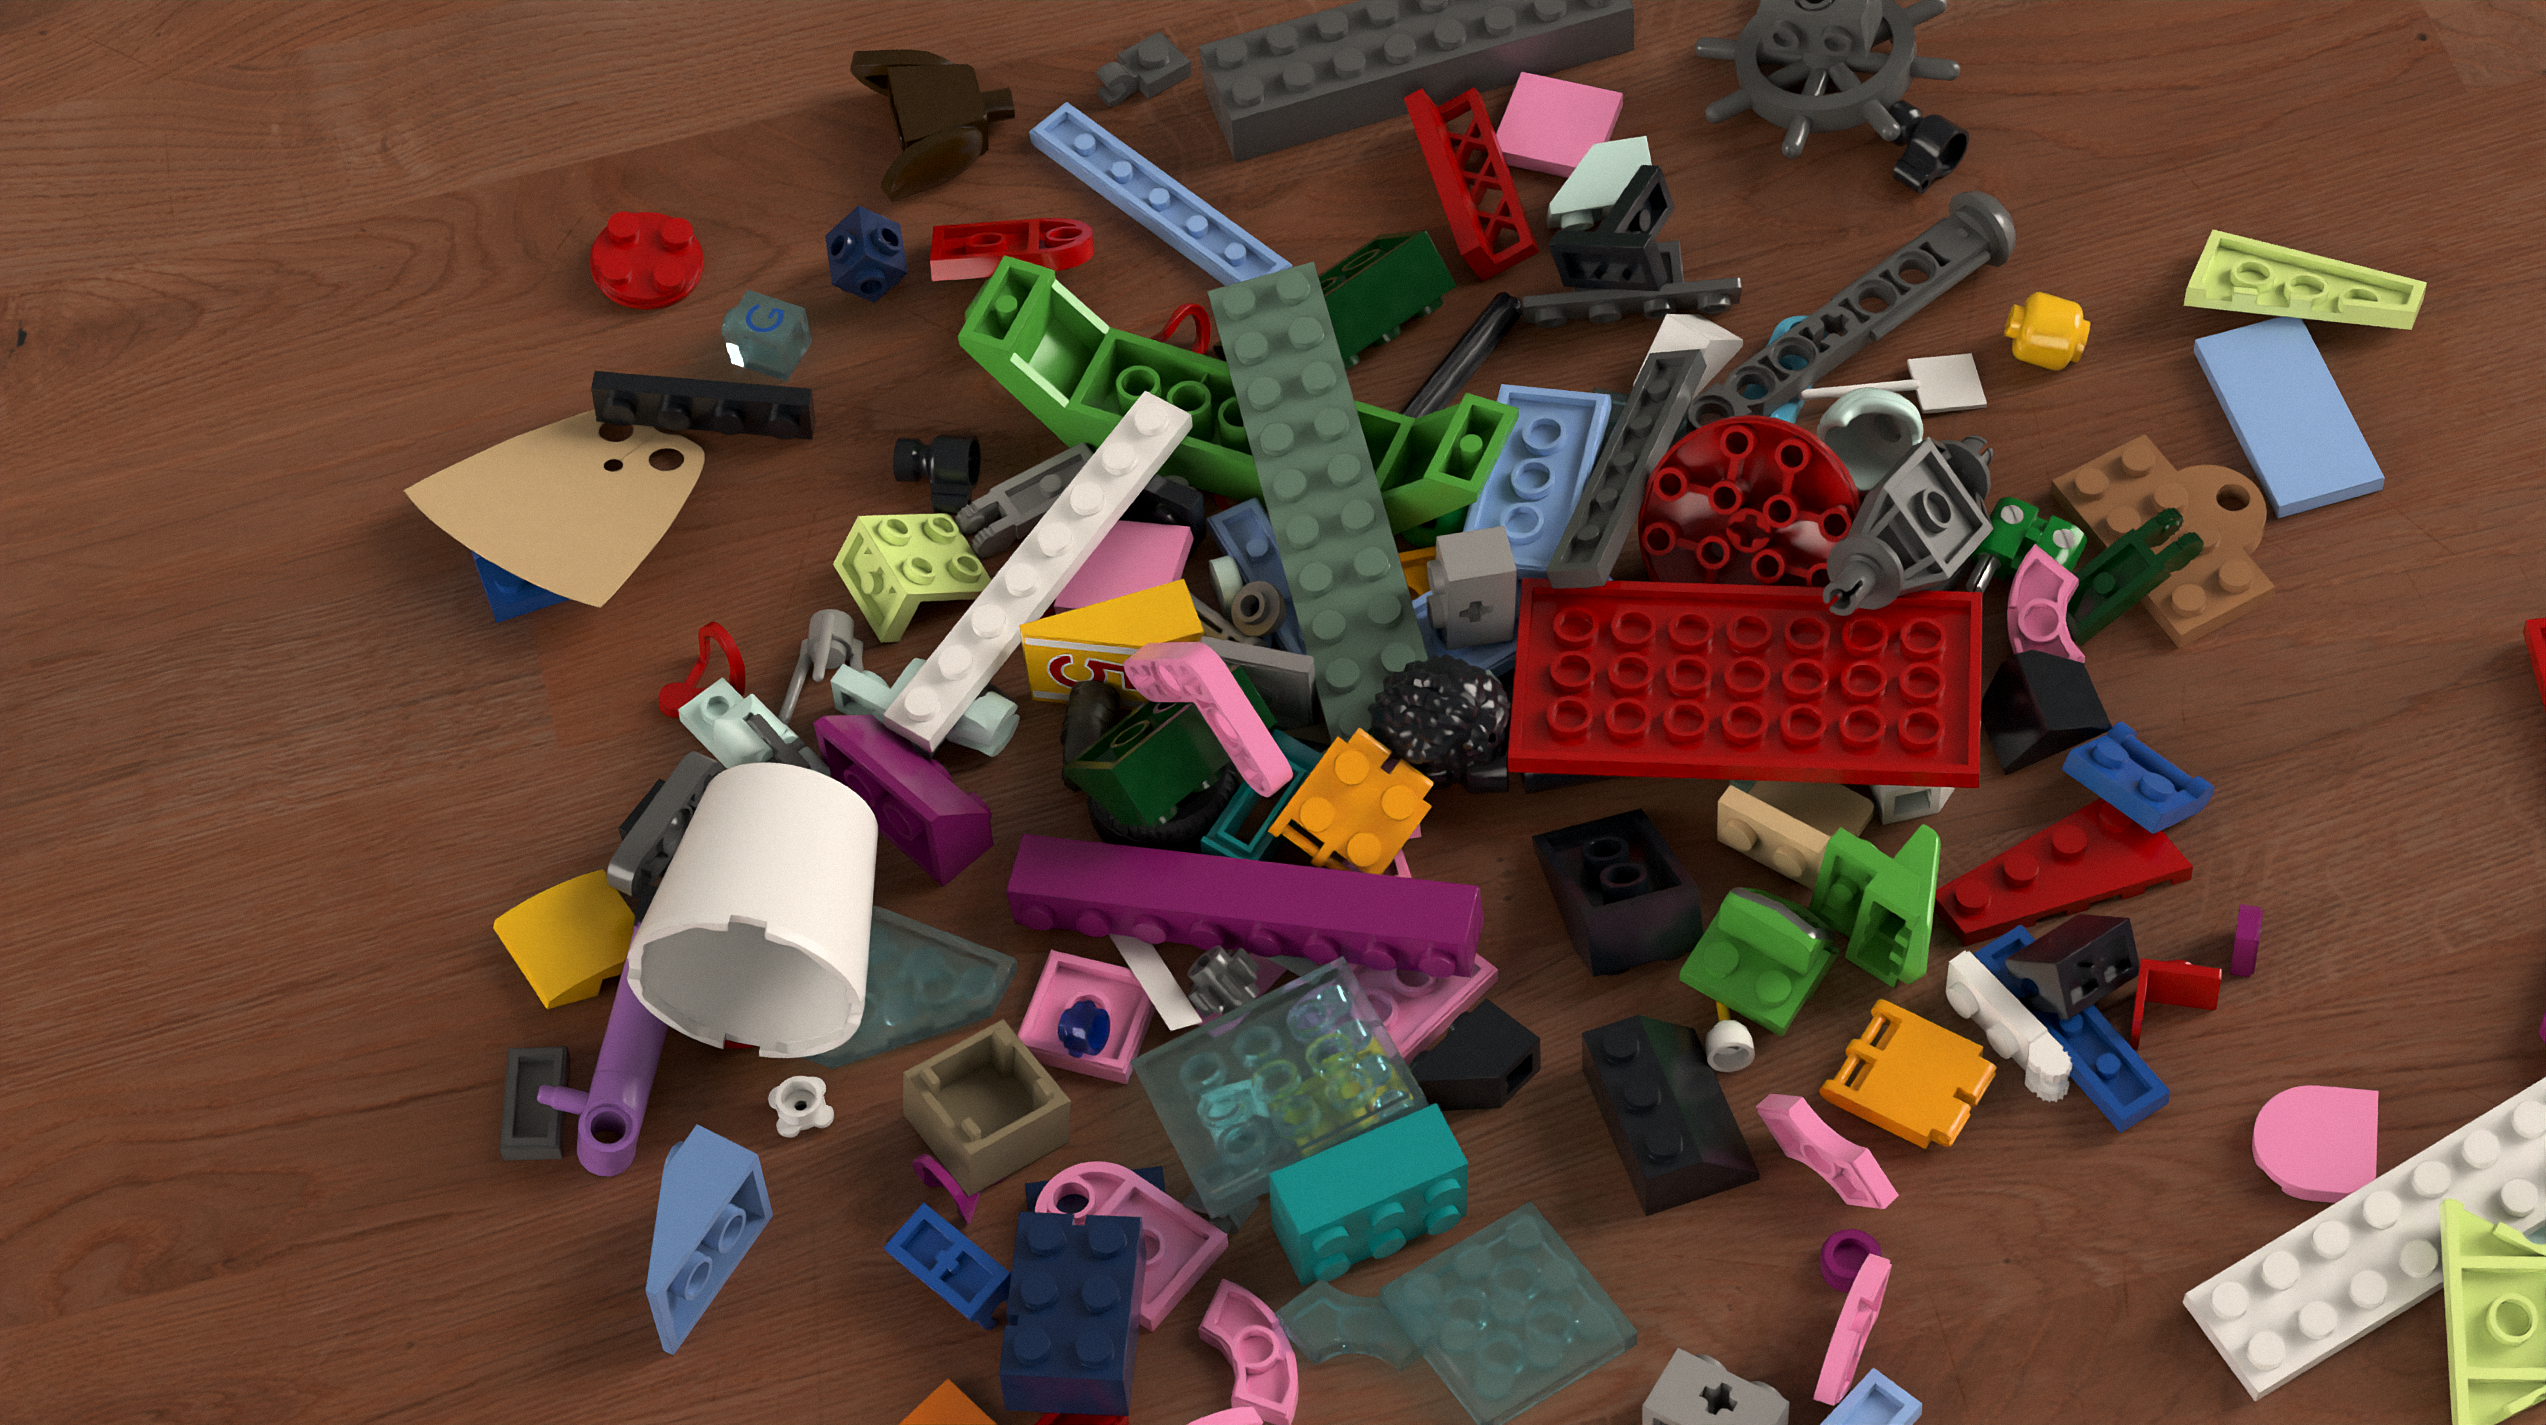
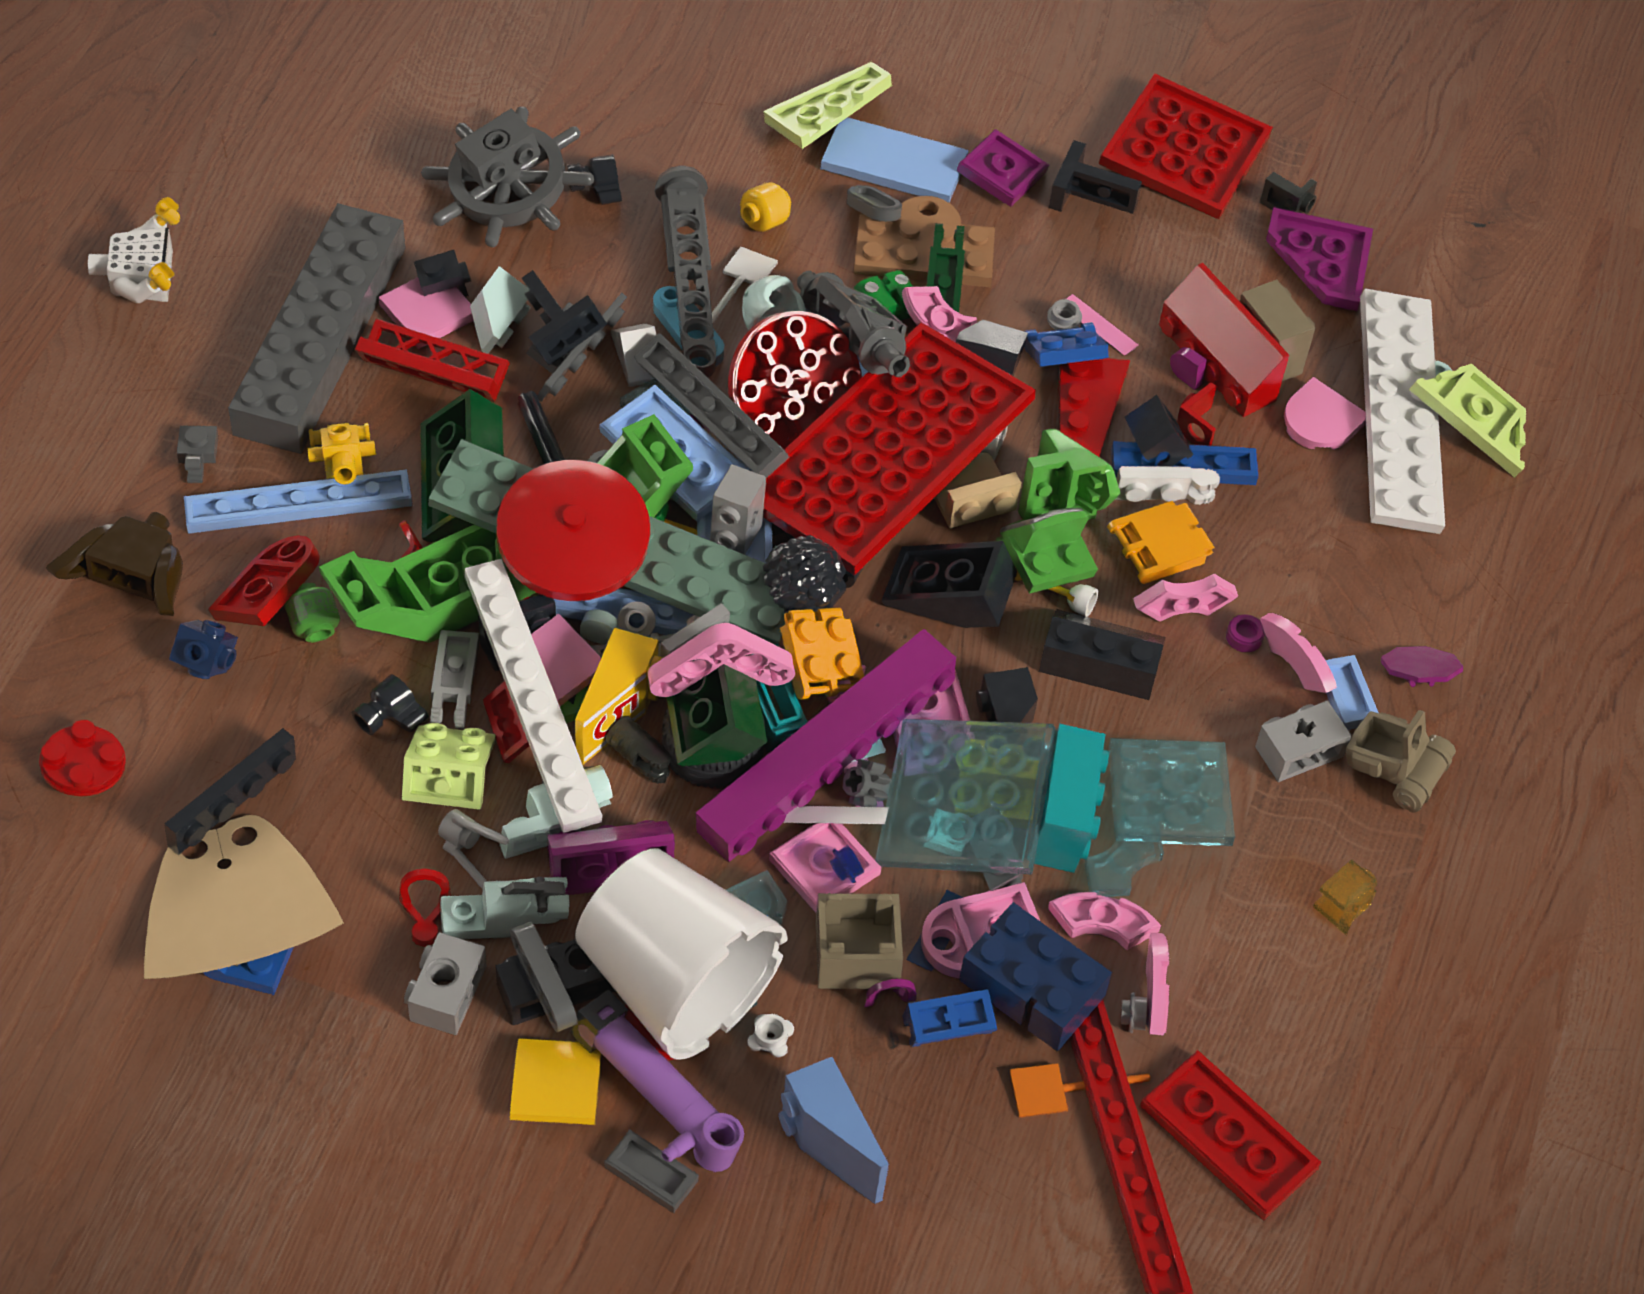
camera: 65 degrees left, 0 degrees up
clear light blue brick [721,289,812,382] -> none
none -> yellow piece [307,423,376,484]
none -> light grey brick [404,932,487,1035]
none -> black bracket [414,250,472,297]
none -> red dish [497,460,650,601]
none -> dark grey tile [846,185,902,222]
none -> magenta plate [956,129,1049,207]
none -> light grey plate [1047,299,1082,330]
none -> black bracket [1049,140,1142,214]
none -> bright pink sticker [1066,294,1138,356]
none -> slope [1159,263,1289,417]
none -> dark tan container [1240,280,1315,381]

